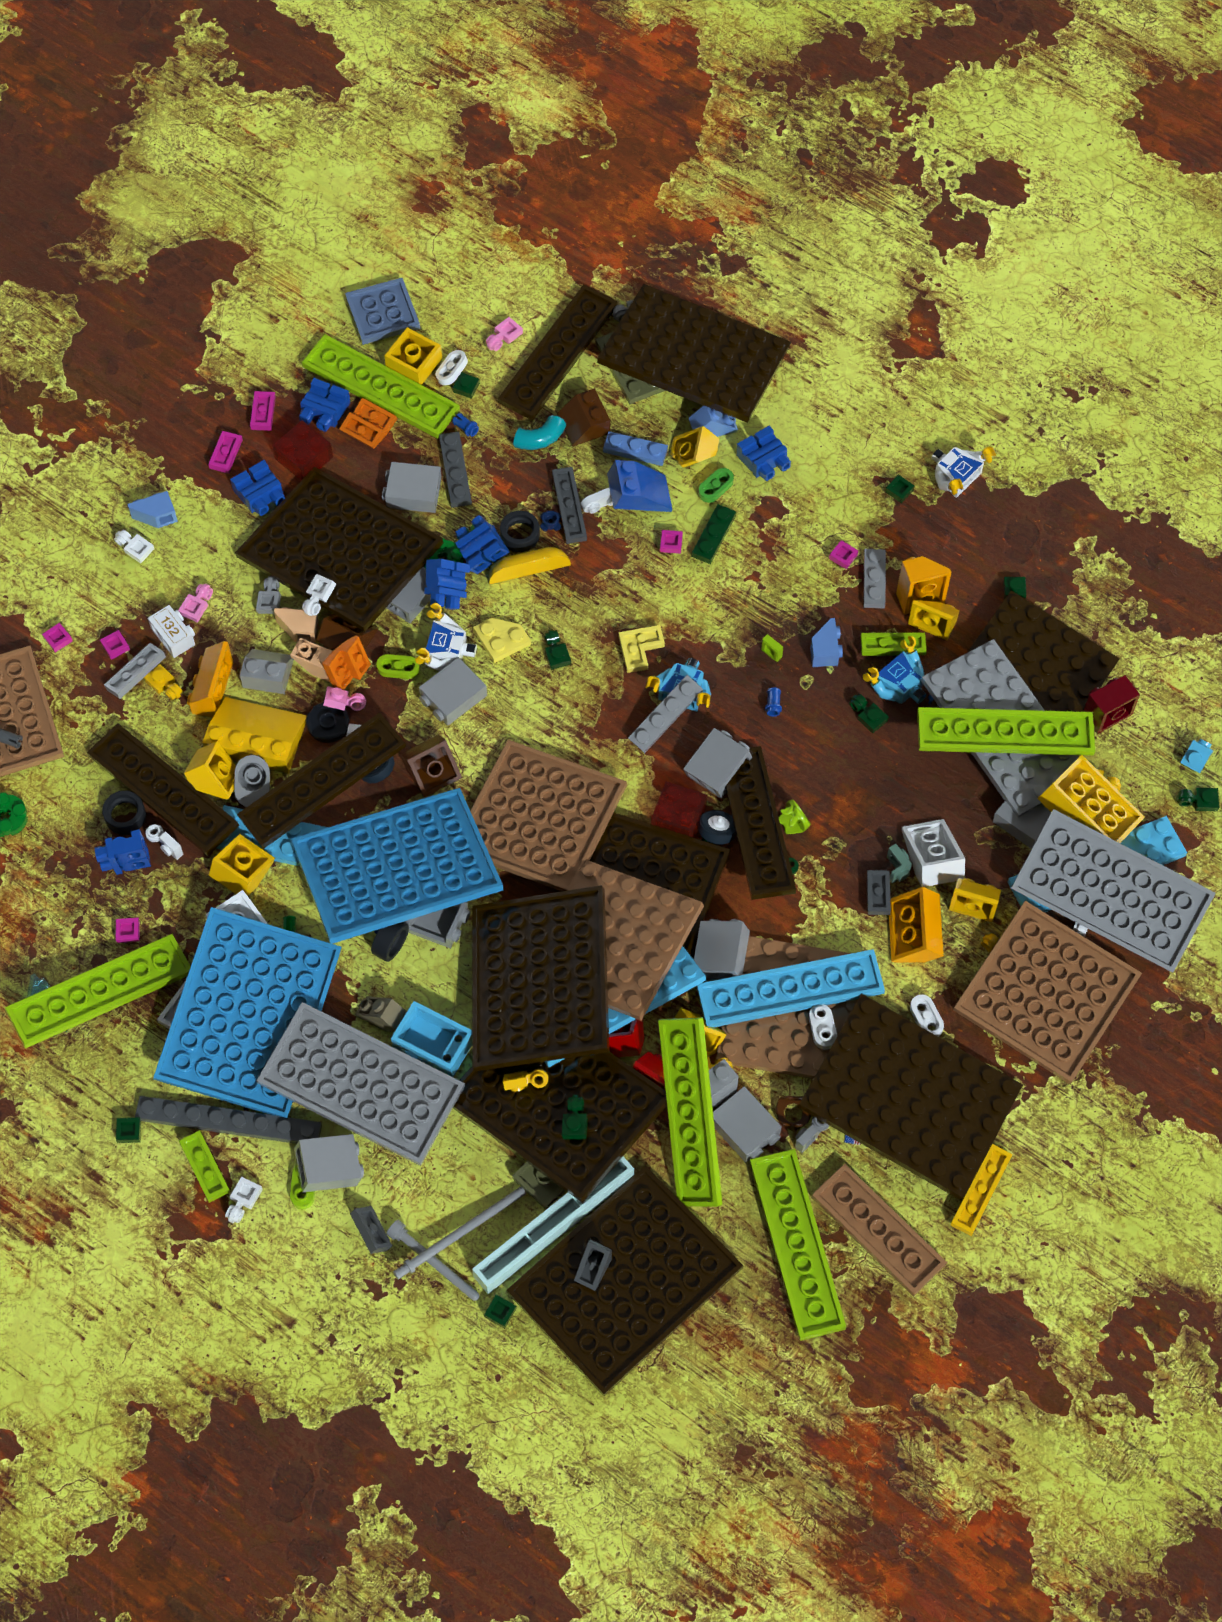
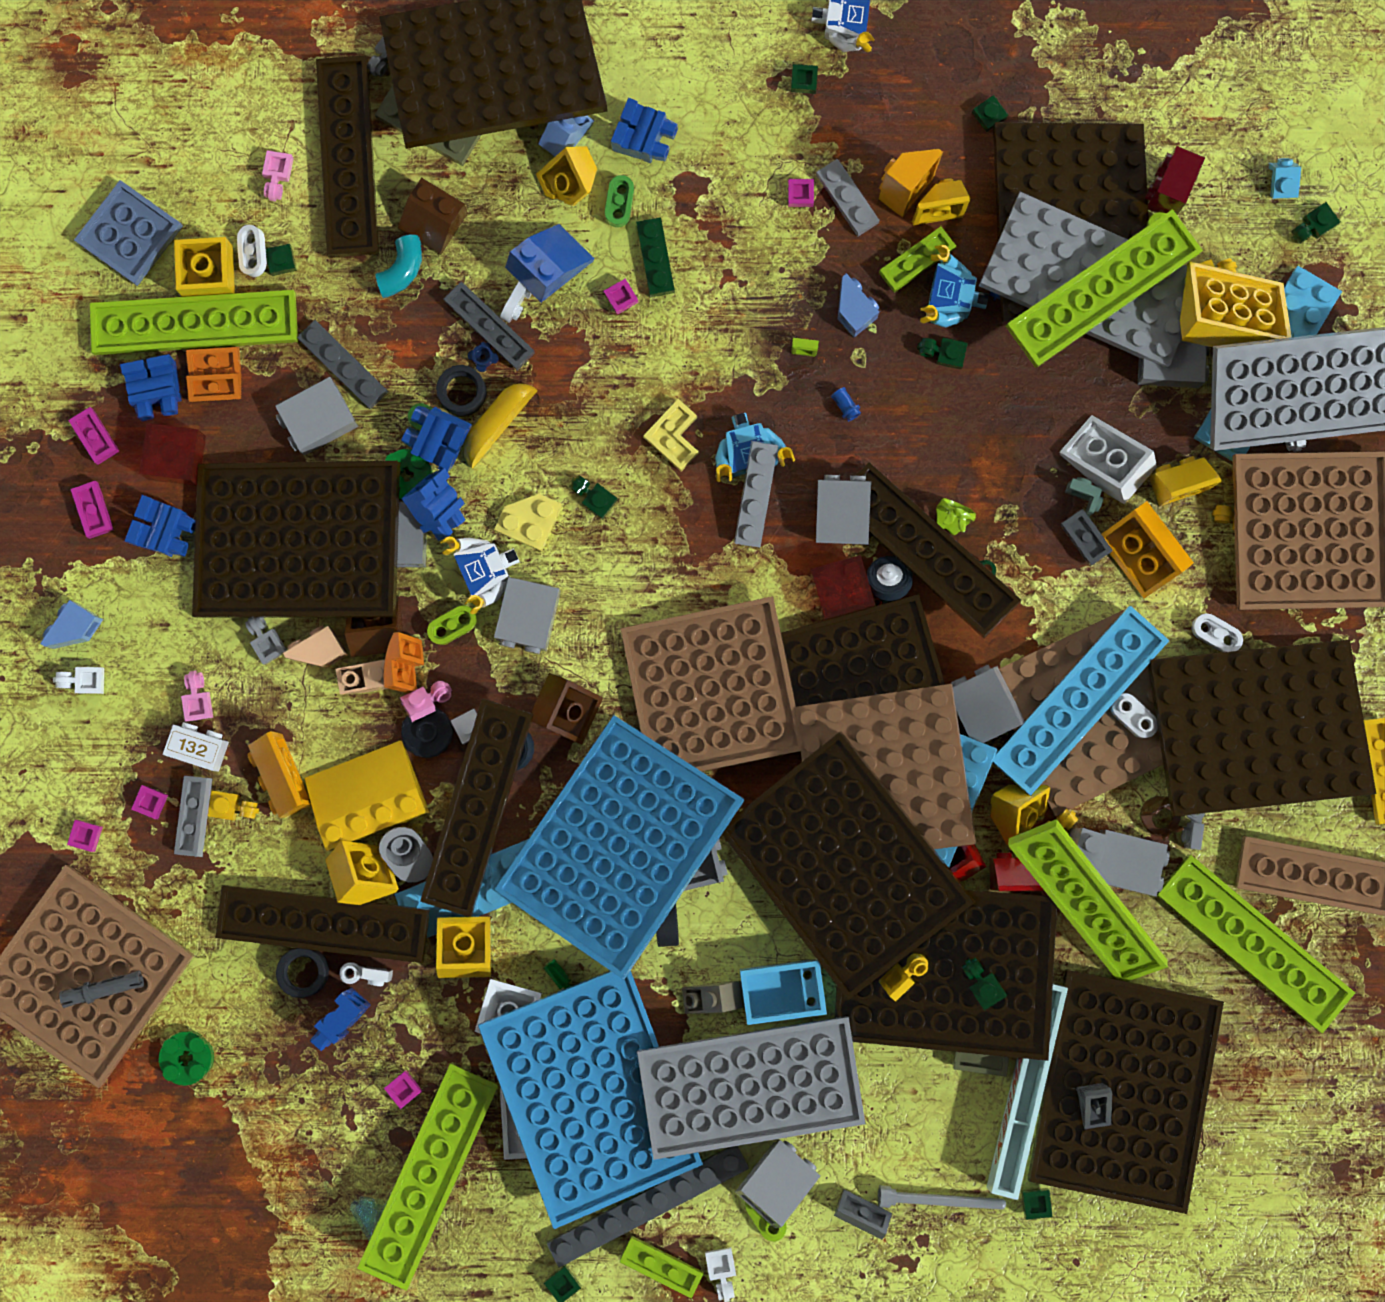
camera: 35 degrees left, 20 degrees up
light grey slope [240,649,294,694] -> none
white plate [302,574,336,616] -> none
light grey bar [393,1187,526,1280] -> none
blue pin [452,413,479,437] -> none
medium blue plate [603,431,668,466] -> none

